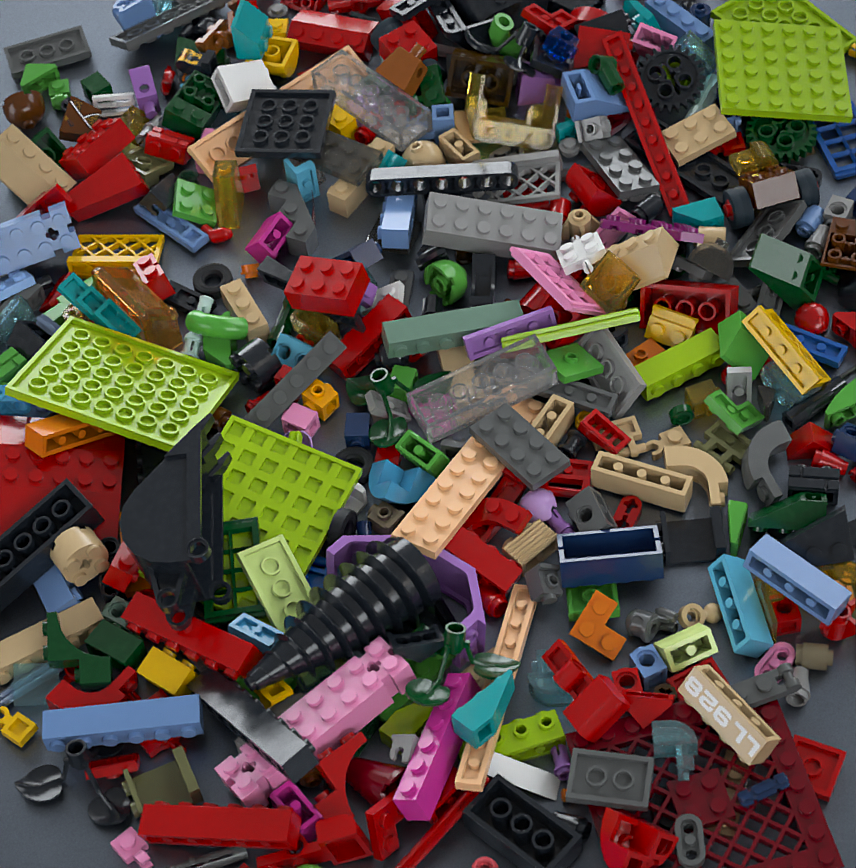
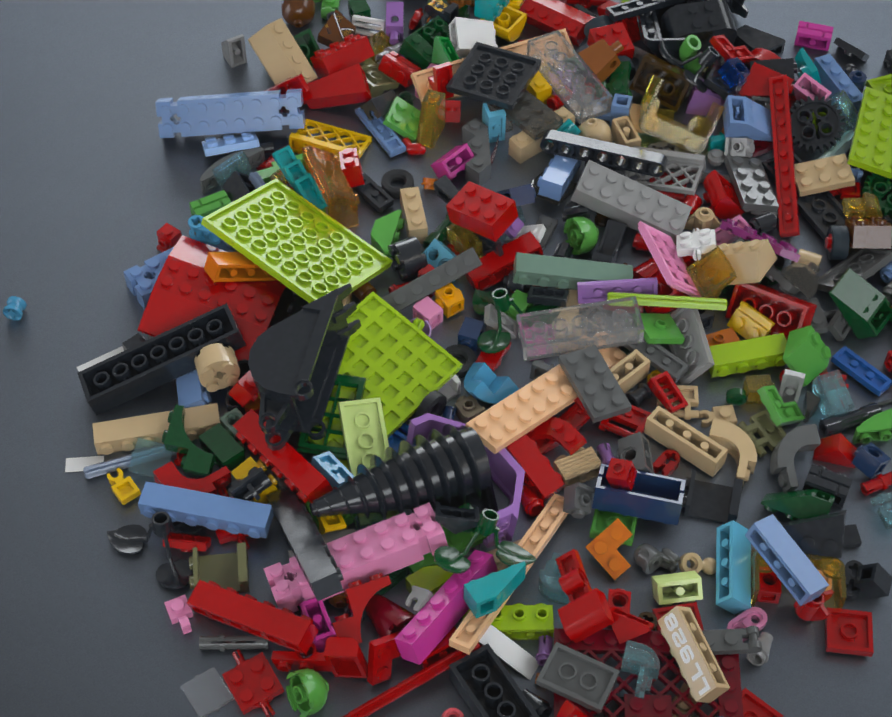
camera: 10 degrees right, 0 degrees up
light aqua pin [180,295,214,359] -> none
bright green cylinder [185,310,248,340] -> none
bright green brick [395,429,451,479] -> none
lavender hair [519,488,557,524] -> none
dark green piece [588,54,625,96] -> none
medium blue brick [629,644,667,691] -> none
teal slope [672,197,724,229] -> none
bright green slope [727,500,748,557] -> none
yellow fence [741,305,831,395] -> none
red hair [794,302,830,335] -> none
dark tan brick [795,642,834,671] -> none
red cone [810,449,849,476] -> none
none -> black hips [228,467,273,501]
none -> red slope [428,62,454,102]
none -> green slope [431,36,460,64]
none -> black plate [527,286,570,307]
none -> red brick [606,457,637,491]

